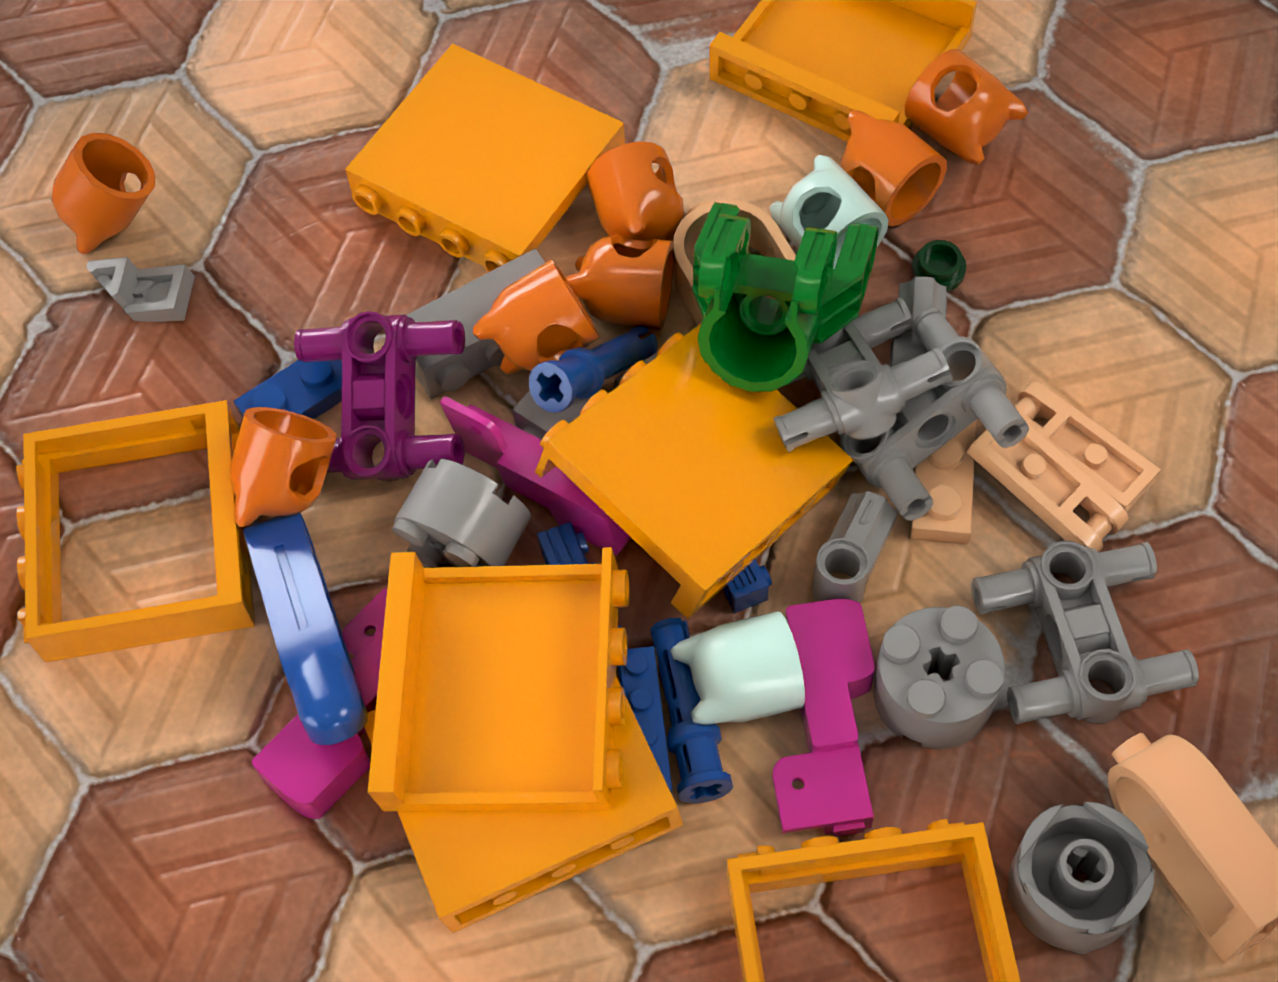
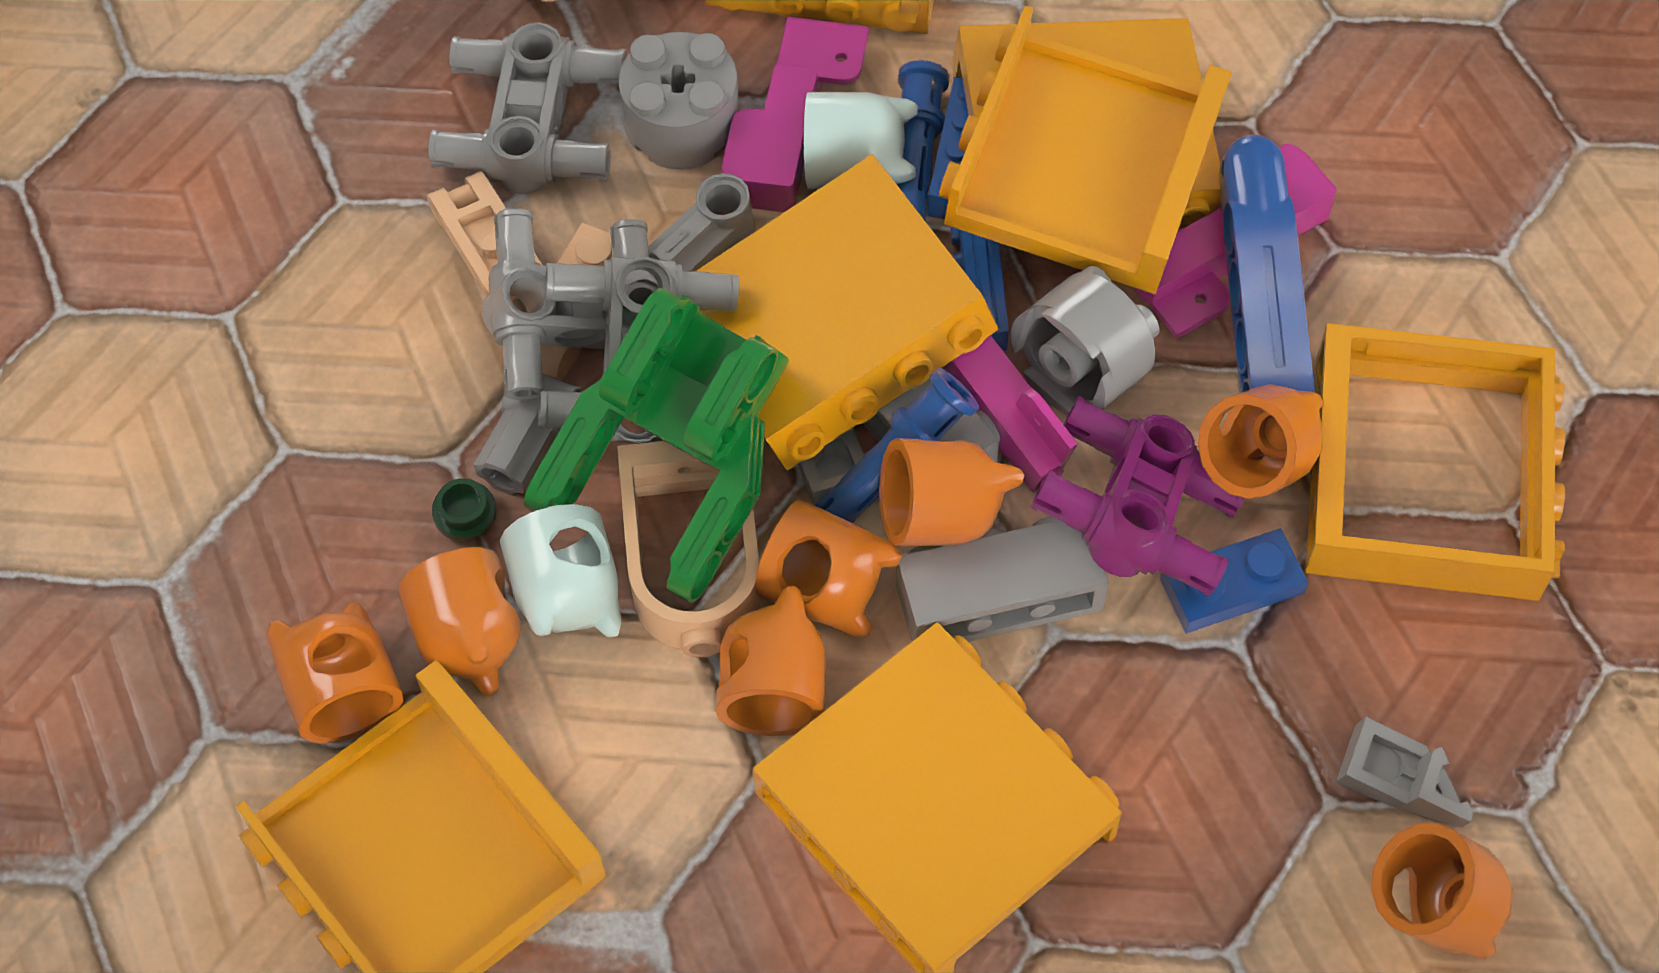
camera: 165 degrees left, 0 degrees up
light nougat plate [1015,381,1161,512] -> none

